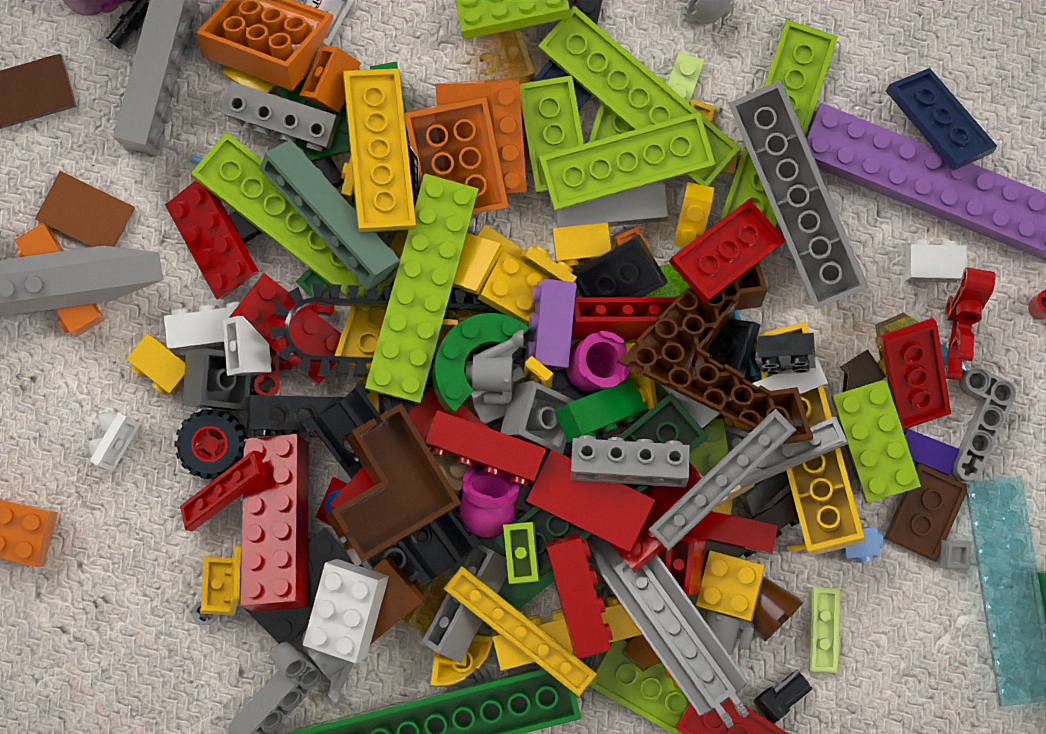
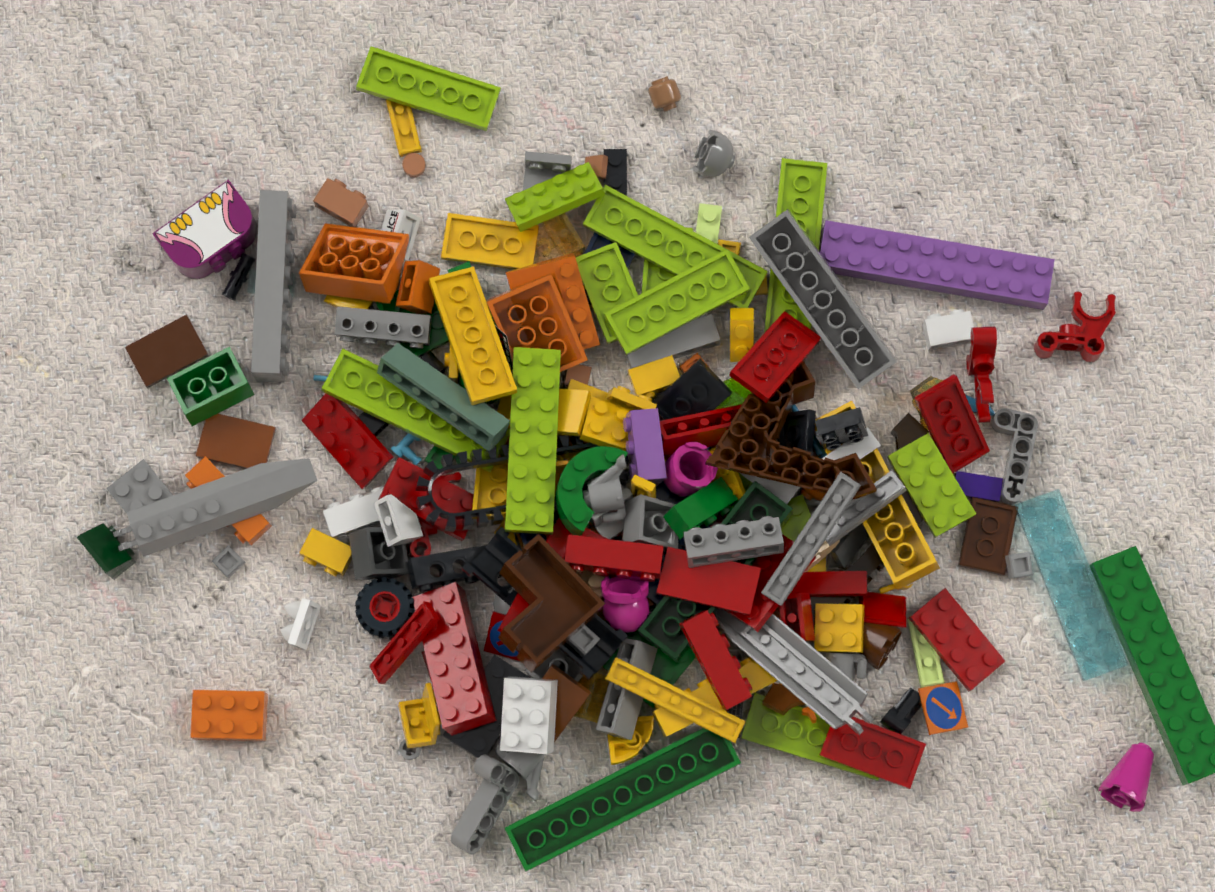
camera: 10 degrees left, 5 degrees down
lime brick [503,522,540,585] -> none
light blue brick [841,527,883,563] -> none
dark blue plate [886,68,997,171] -> none
none -> green brick [167,346,255,426]
none -> light grey tile [212,545,246,579]
none -> medium azure piece [390,433,422,465]
none -> yellow plate [441,213,539,269]
none -> nougat tile [564,364,592,386]
none -> light grey tile [566,626,600,657]
none -> red piece [859,591,906,628]
none -> red plate [908,588,1005,692]
none -> piece [918,681,968,735]

